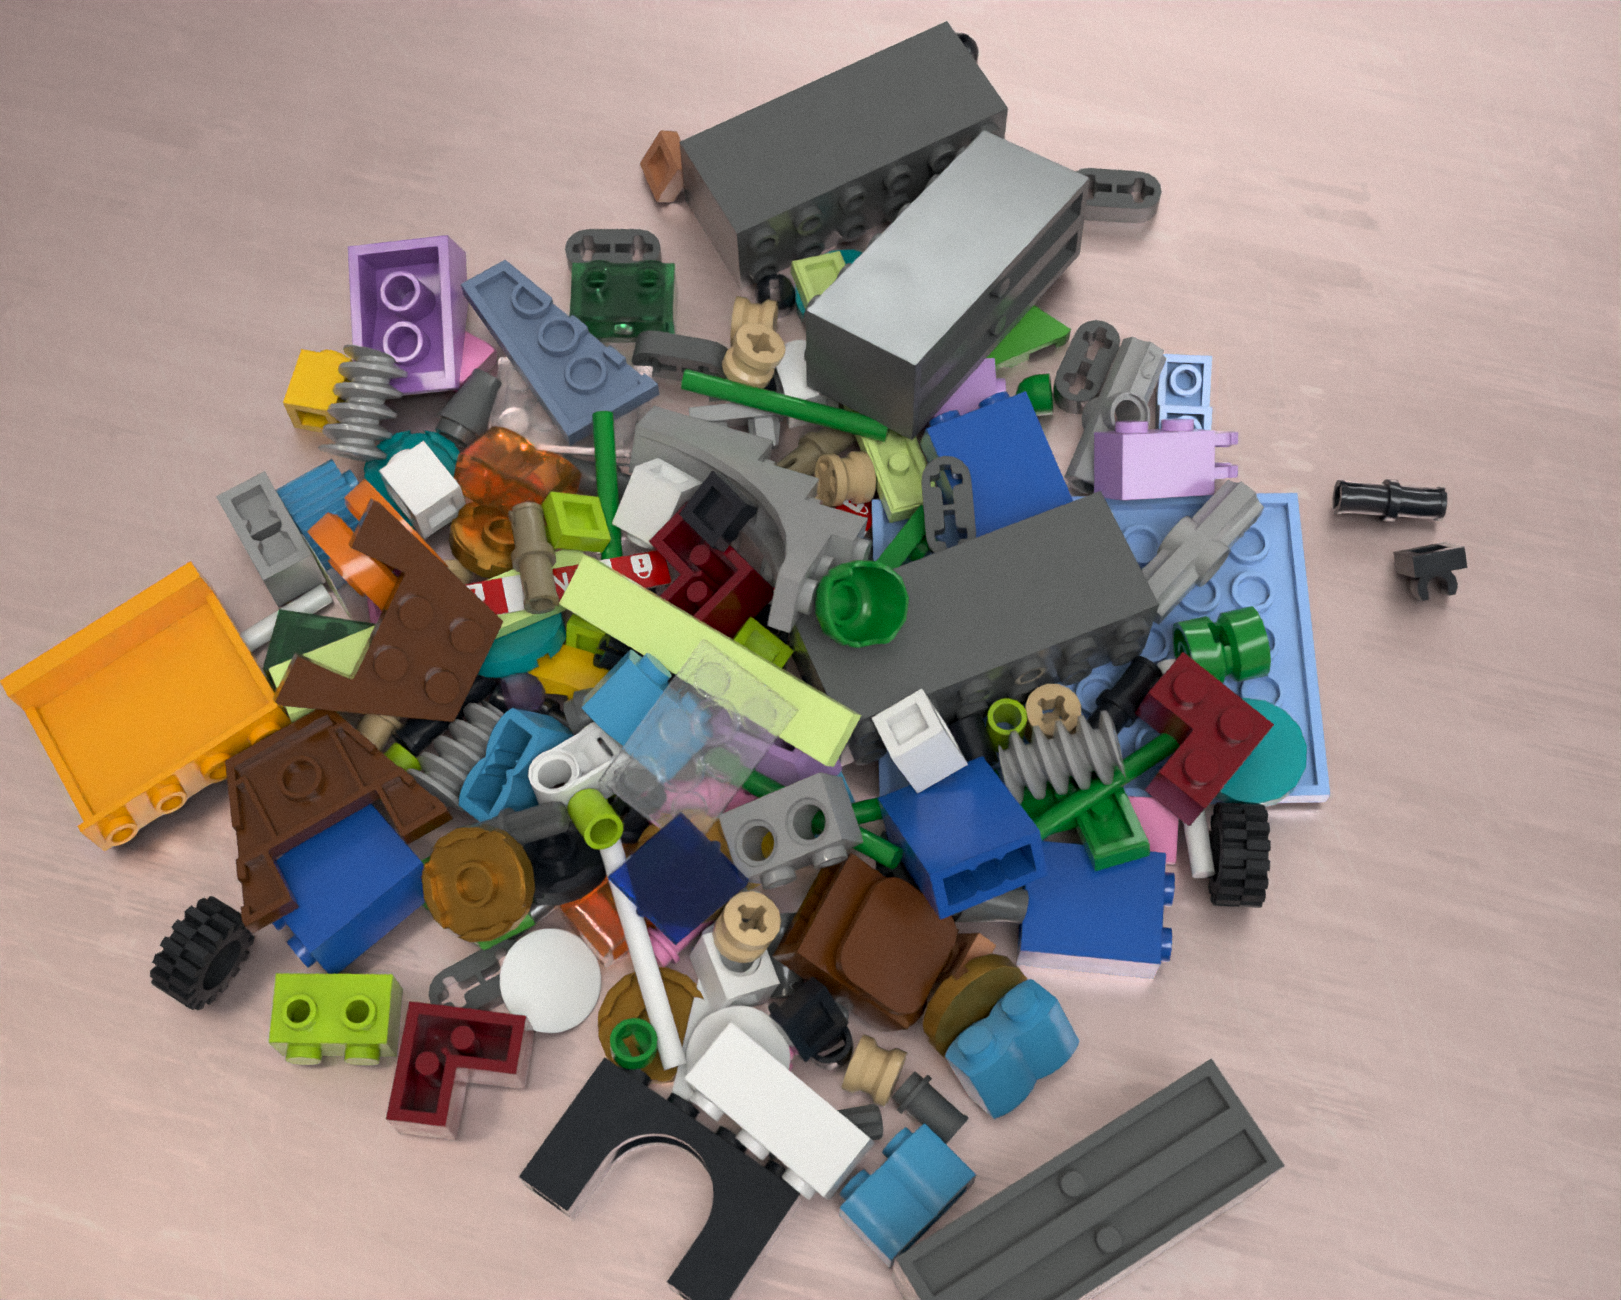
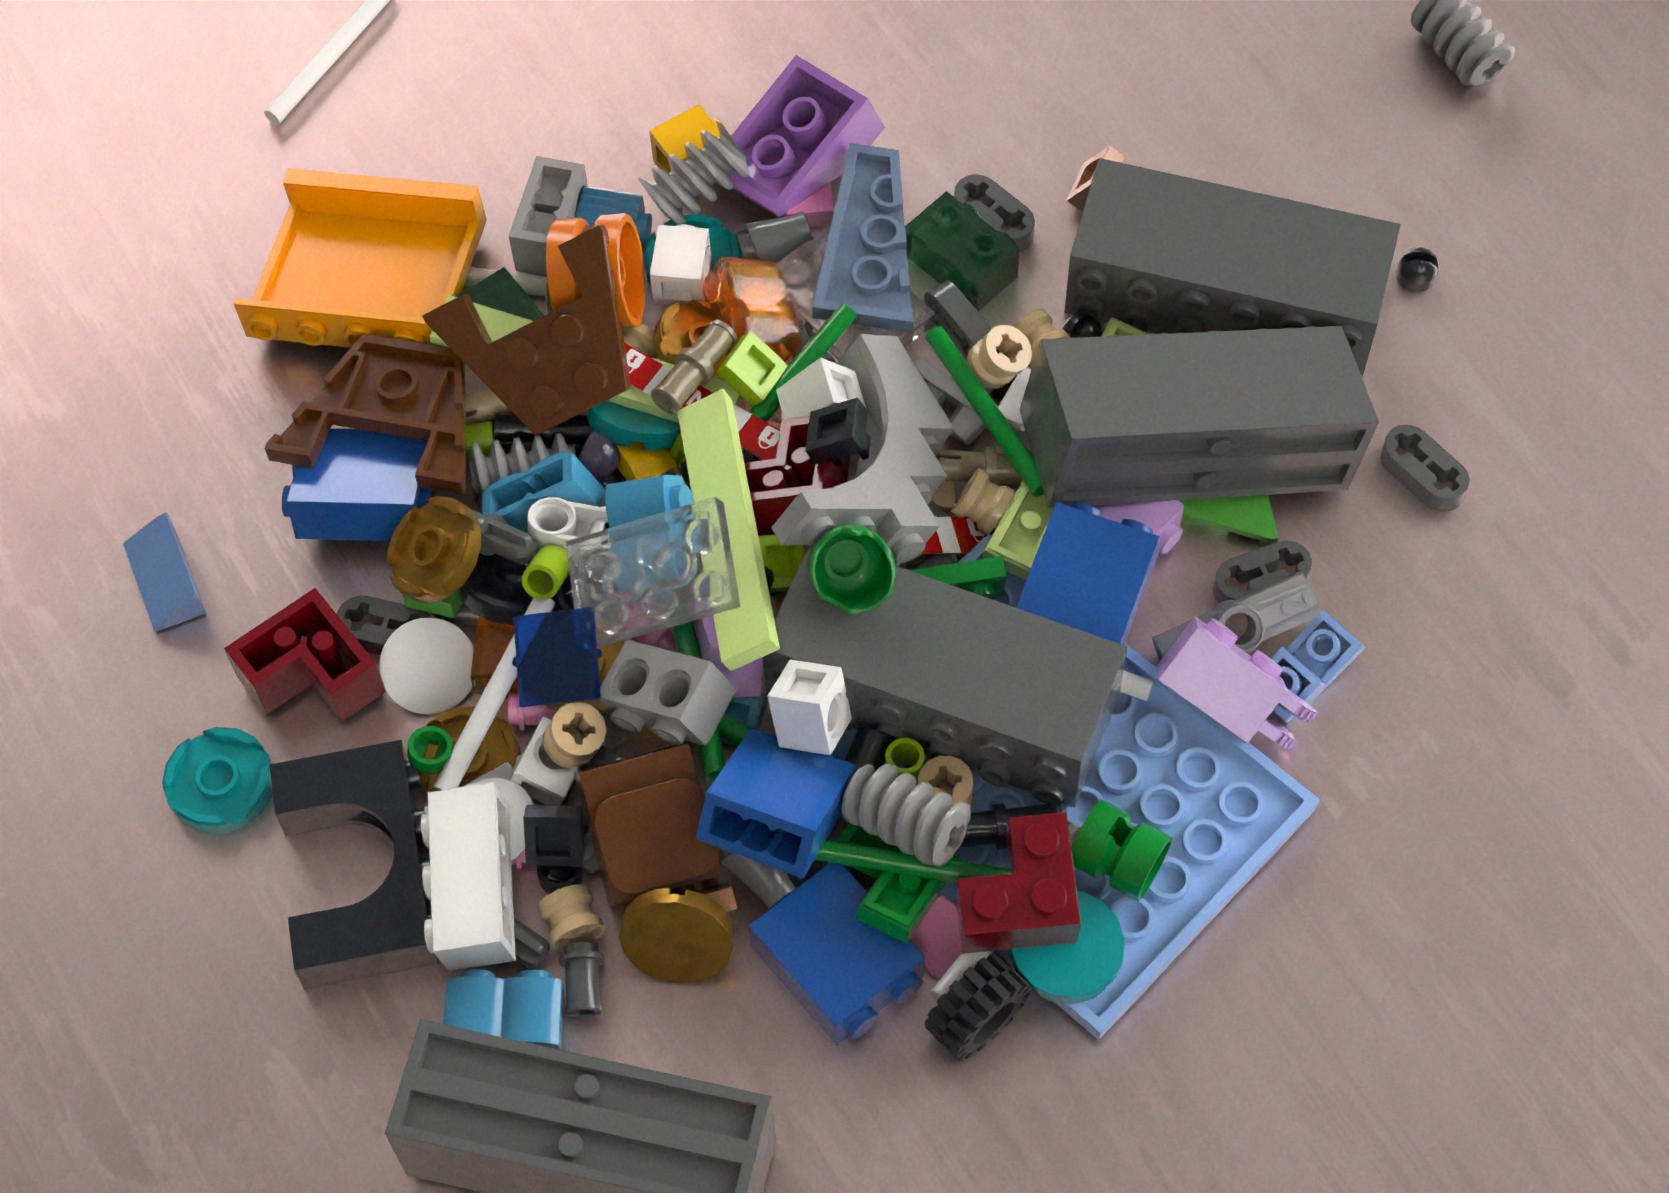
camera: 45 degrees right, 5 degrees down
black tyre [150,896,255,1011] -> none
lime brick [269,973,403,1066] -> none
dark grey beam [921,456,976,554] -> none
dark azure brick [945,979,1080,1119] -> none
green hinge [1016,373,1053,416] -> none
light grey piece [1142,480,1264,624] -> none
black pin [1332,479,1447,522] -> none
black tile [1393,542,1468,601] -> none
none -> medium blue slope [123,512,206,632]
none -> teal tile [162,727,273,834]

